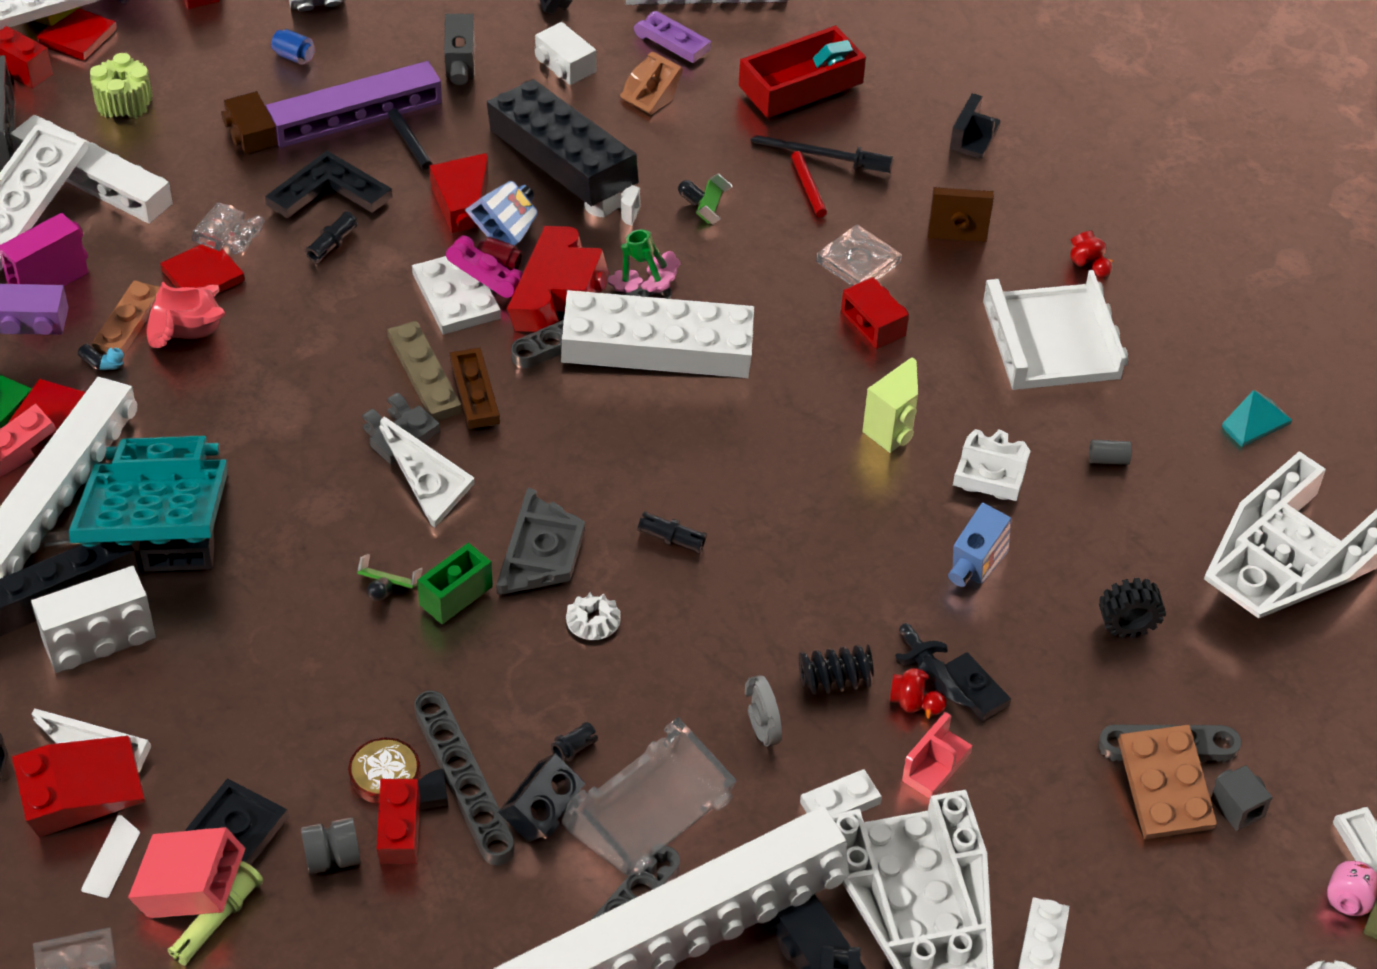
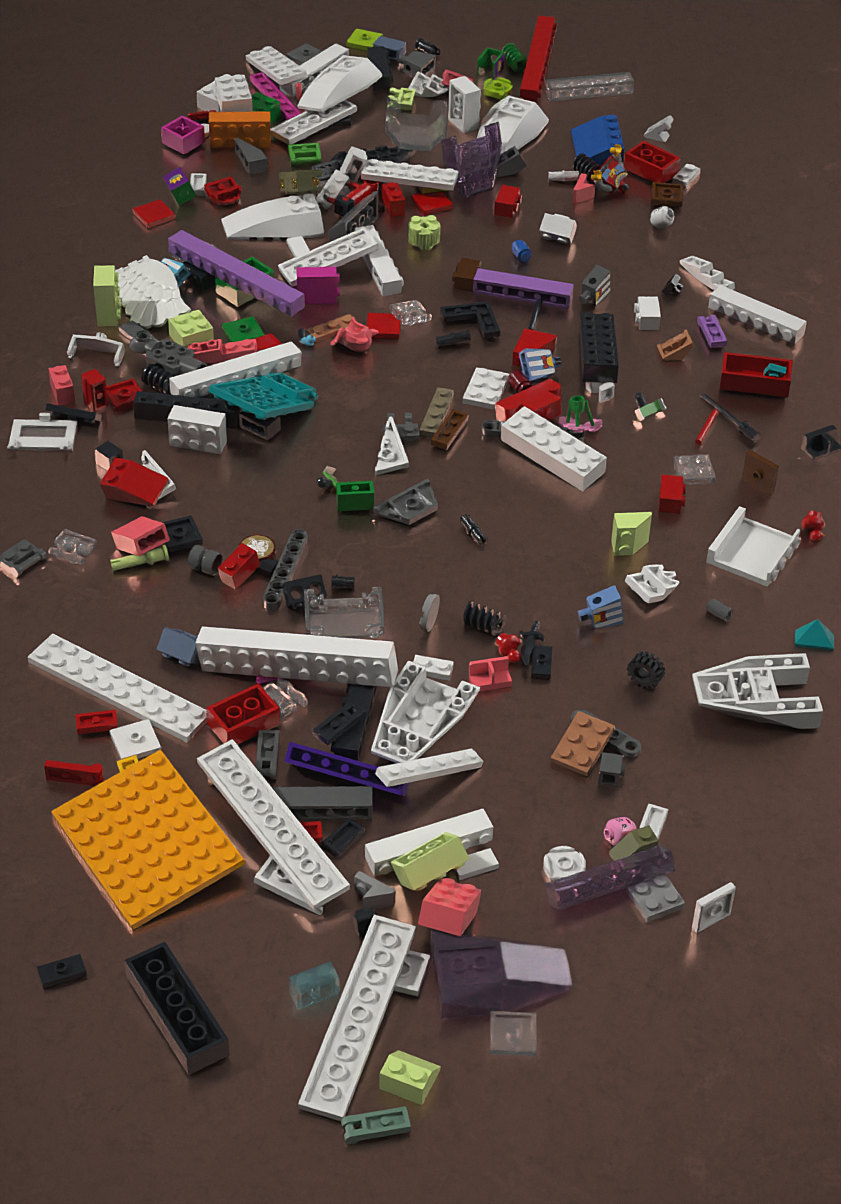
camera: 40 degrees right, 5 degrees down
white sticker [81,815,140,898] -> none
dark pink plate [446,236,523,298] -> none
white gear [566,592,621,640] -> none

